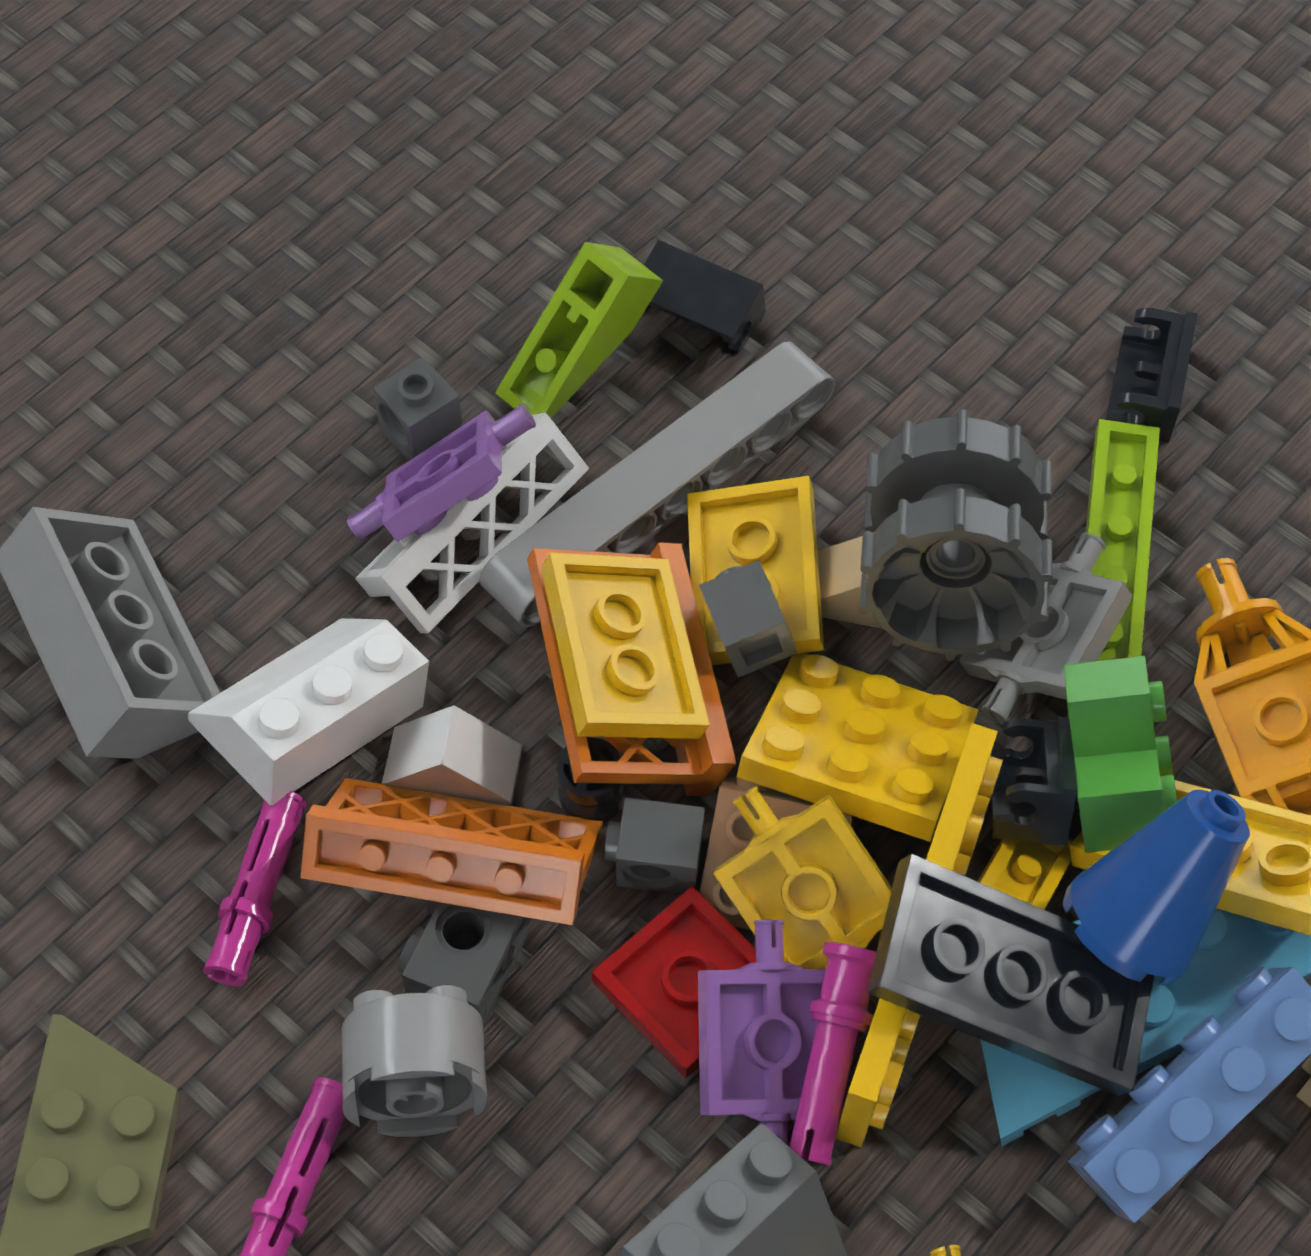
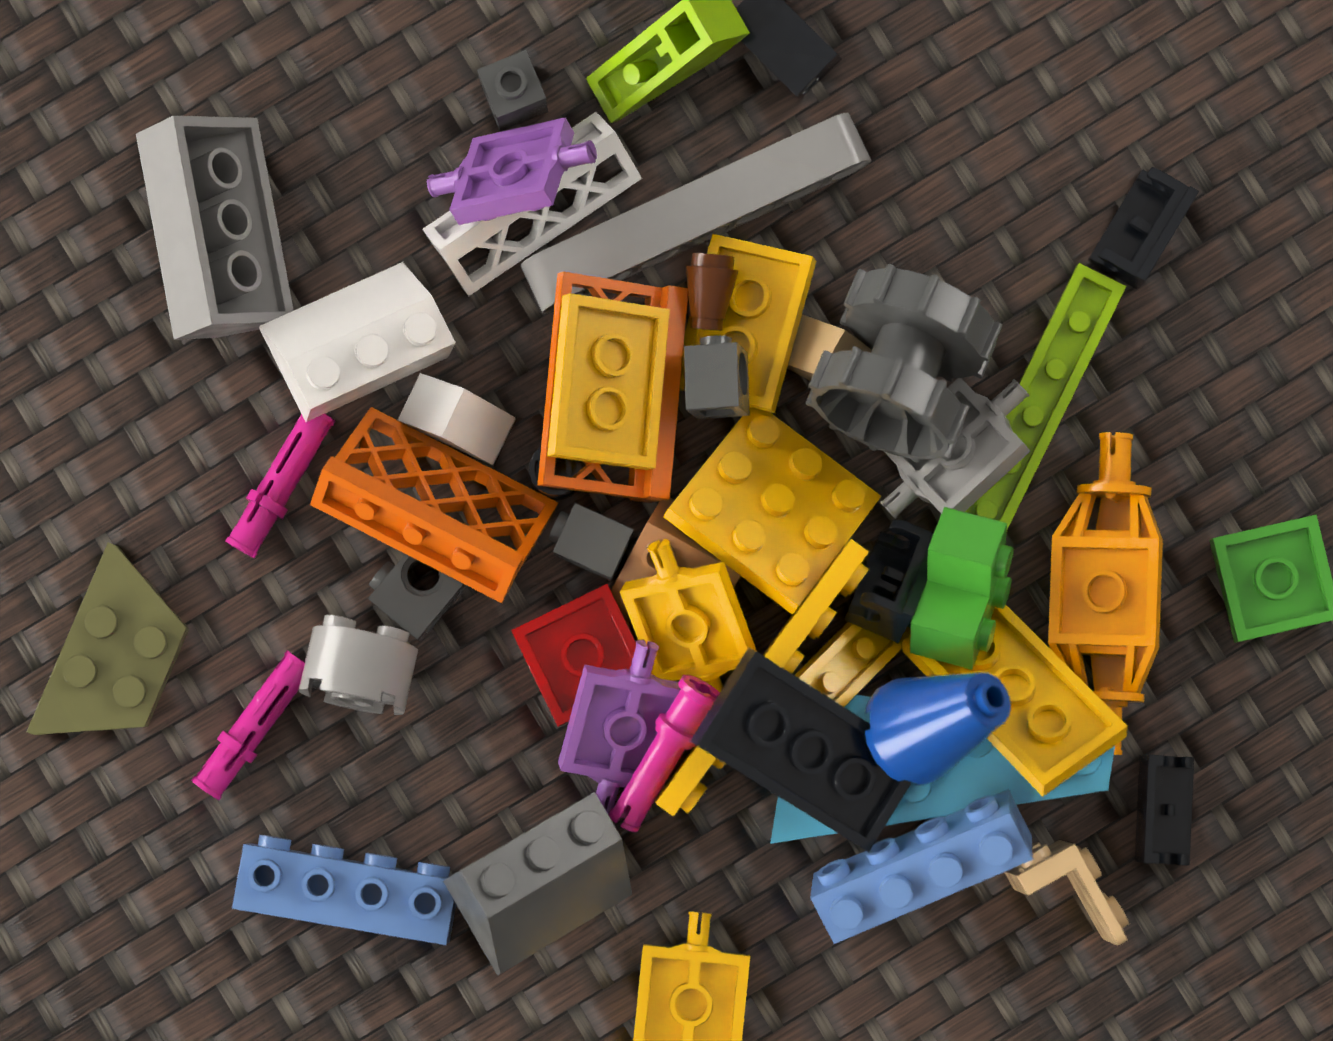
camera: 15 degrees right, 25 degrees up
none -> reddish brown cone [686,253,738,331]

